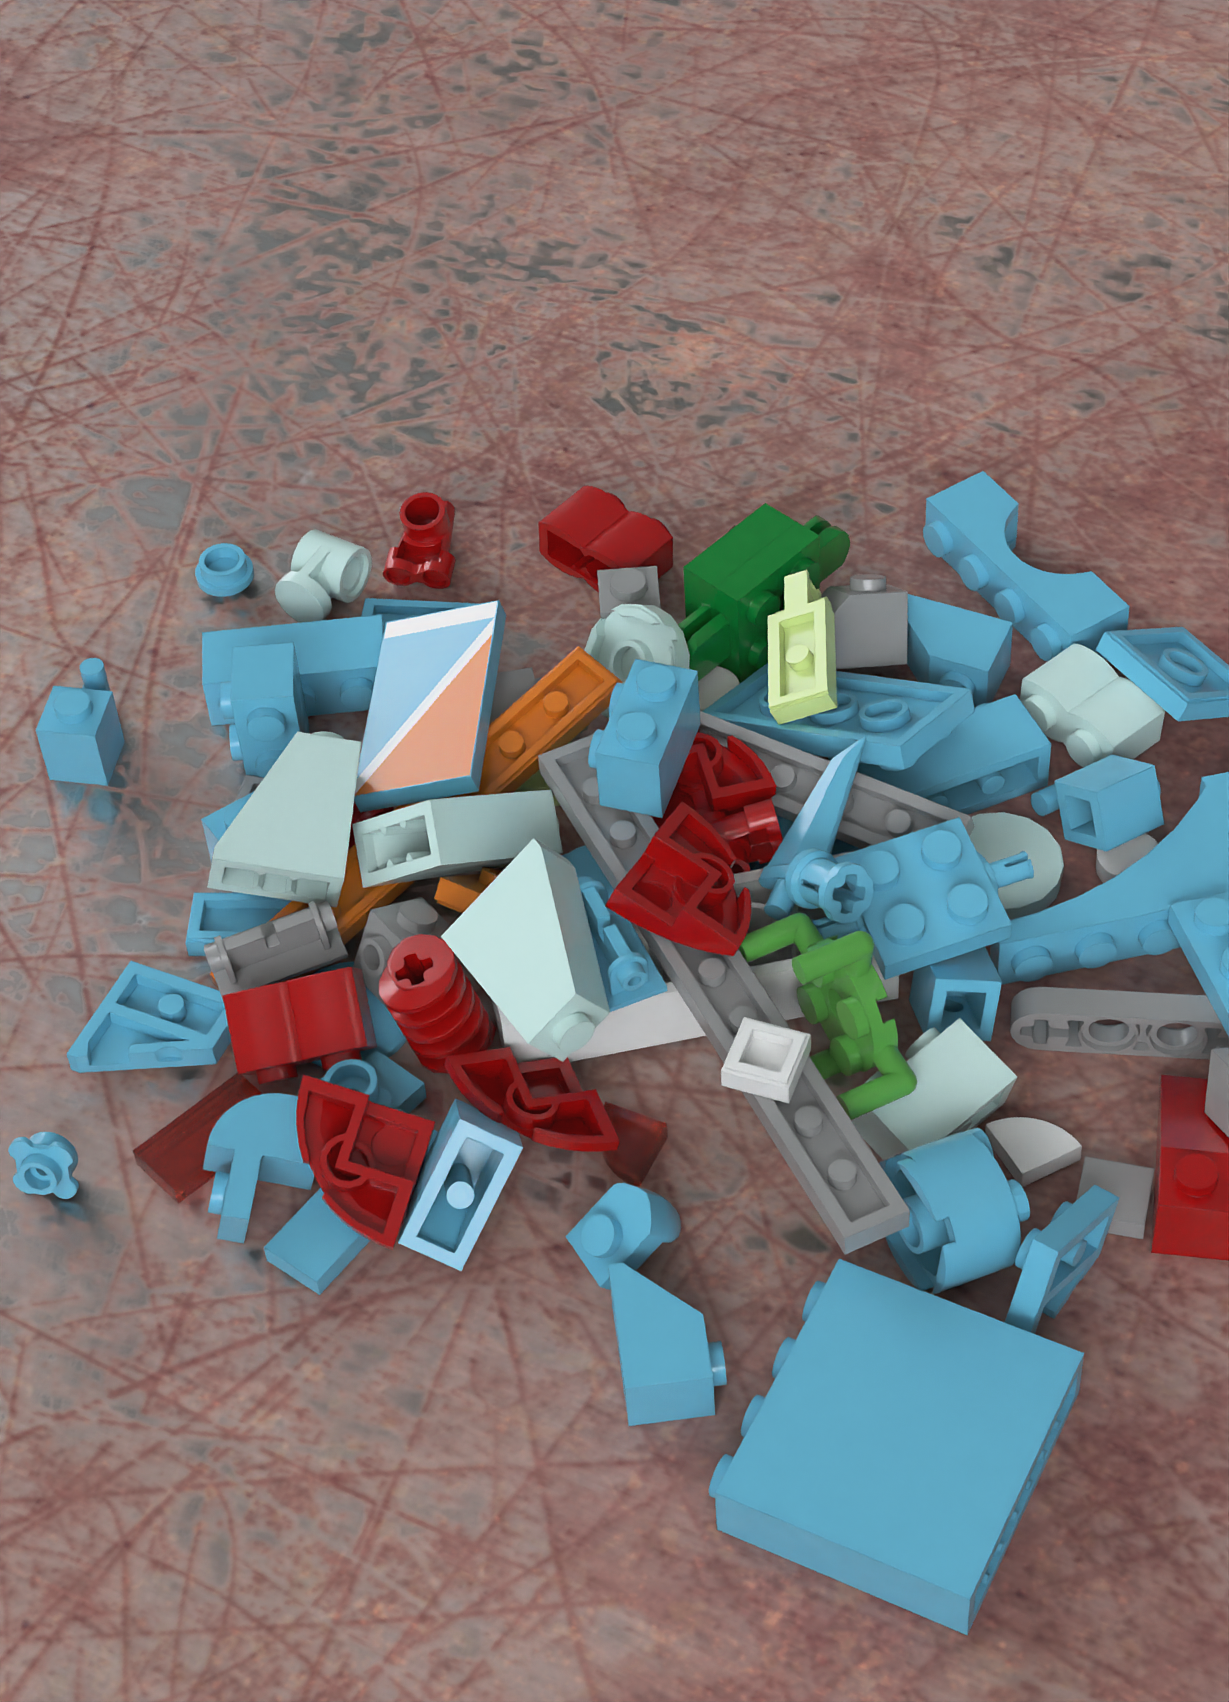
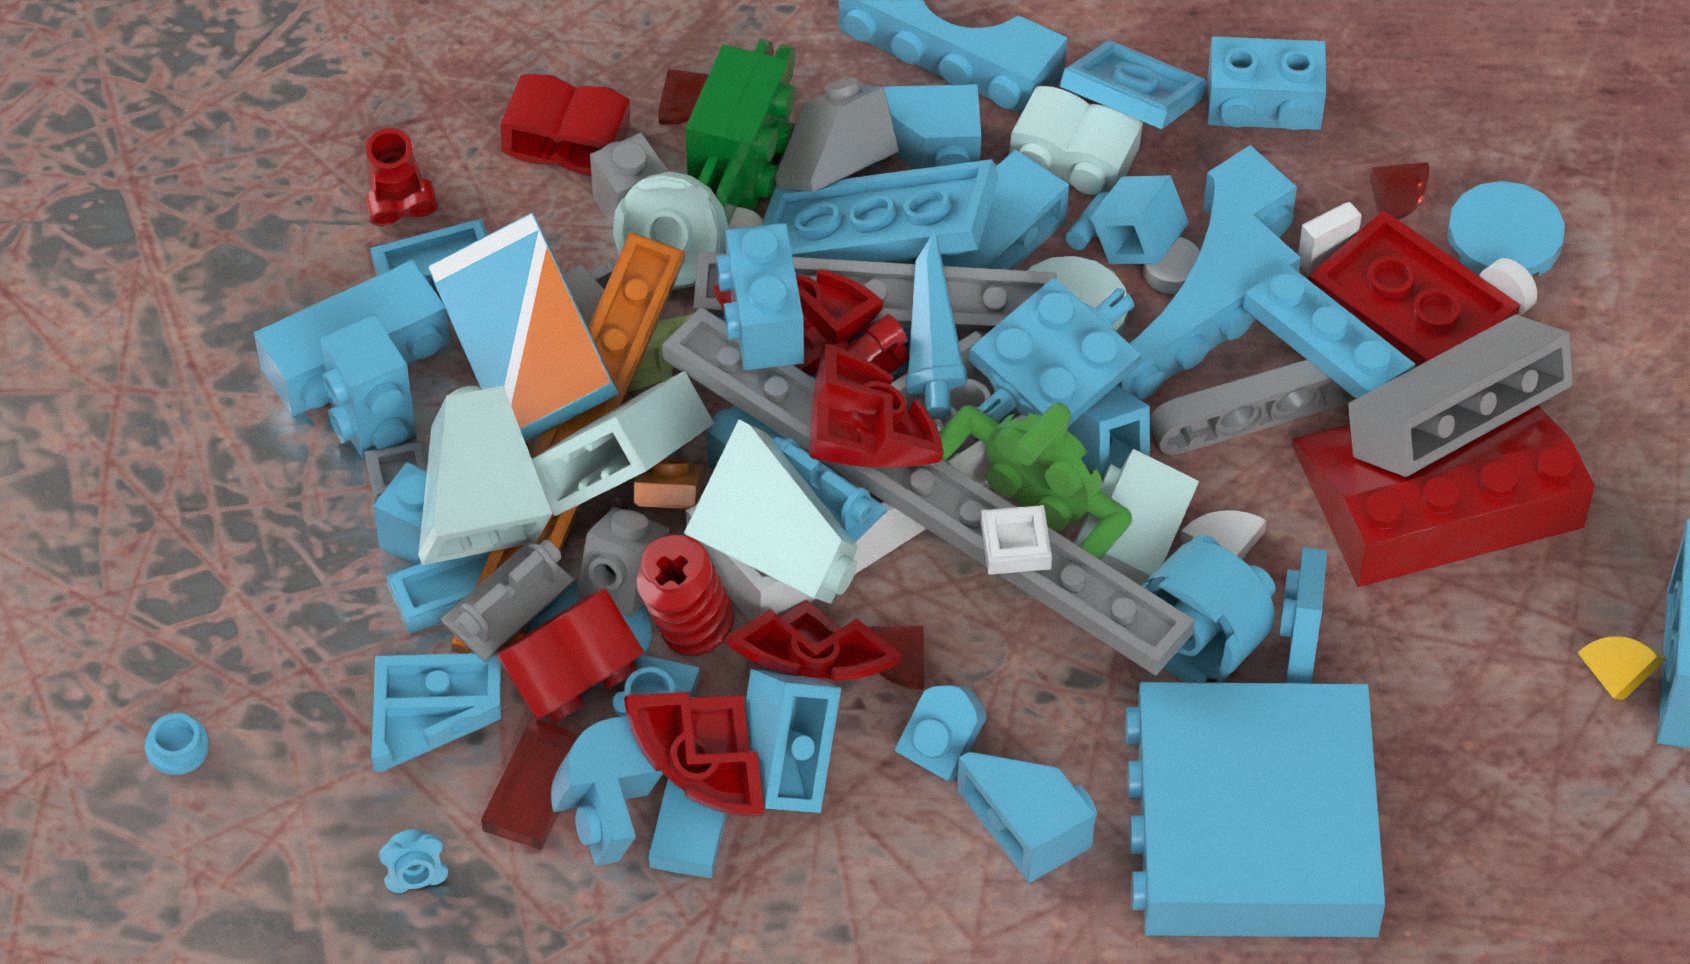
camera: 30 degrees left, 5 degrees up
medium azure brick [36,658,125,786] -> none
medium azure plate [195,543,254,597] -> none
light aqua piece [274,529,372,623] -> none
yellowish green hinge [768,570,837,725] -> none
medium azure bush [785,848,874,924] -> none
light grey tile [1077,1156,1155,1239] -> none

